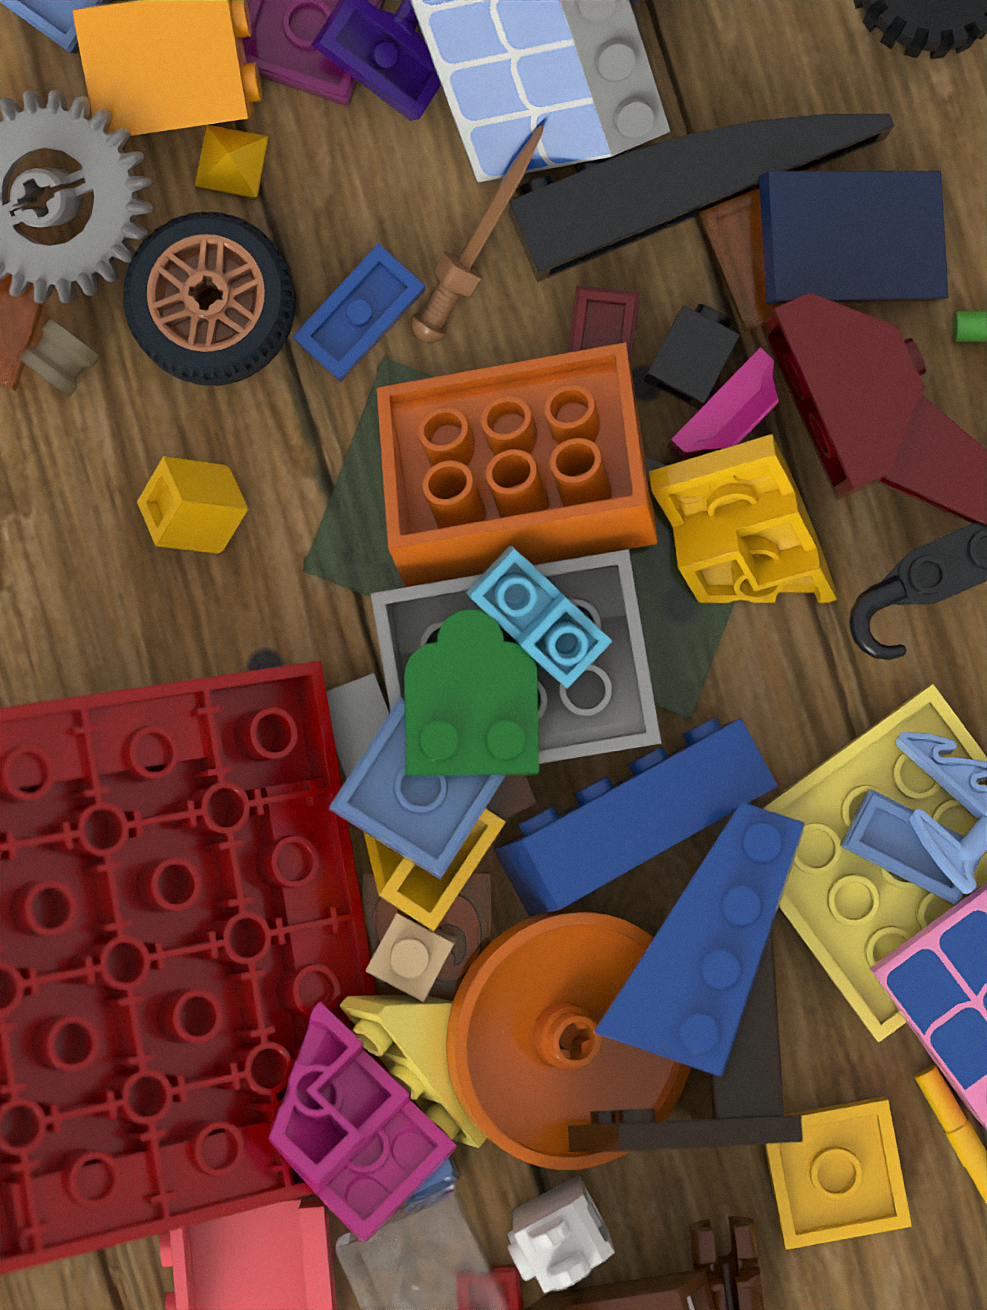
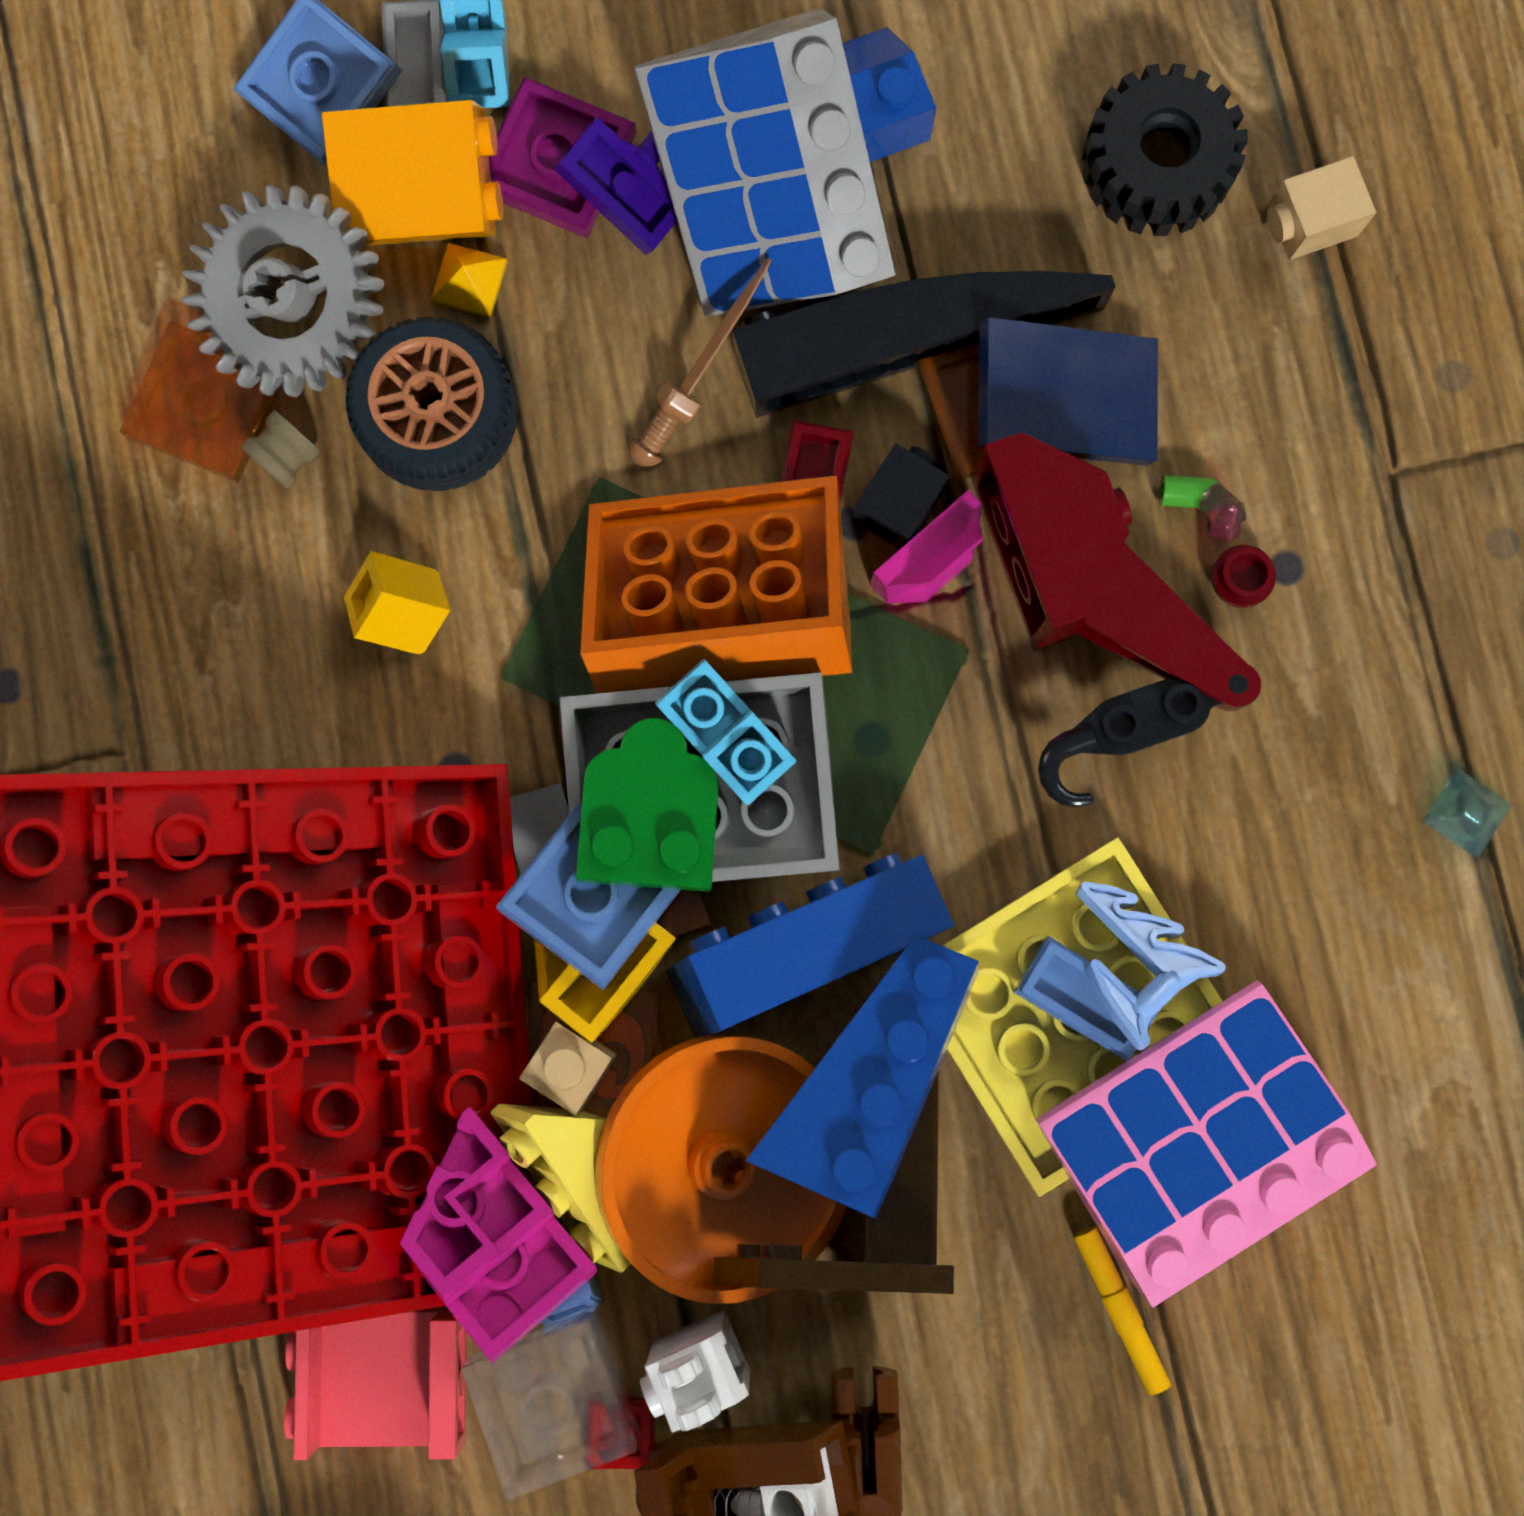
camera: 10 degrees right, 5 degrees down
blue plate [293,243,426,383] -> none
yellow slope [649,434,837,603] -> none
yellow plate [764,1096,912,1250] -> none

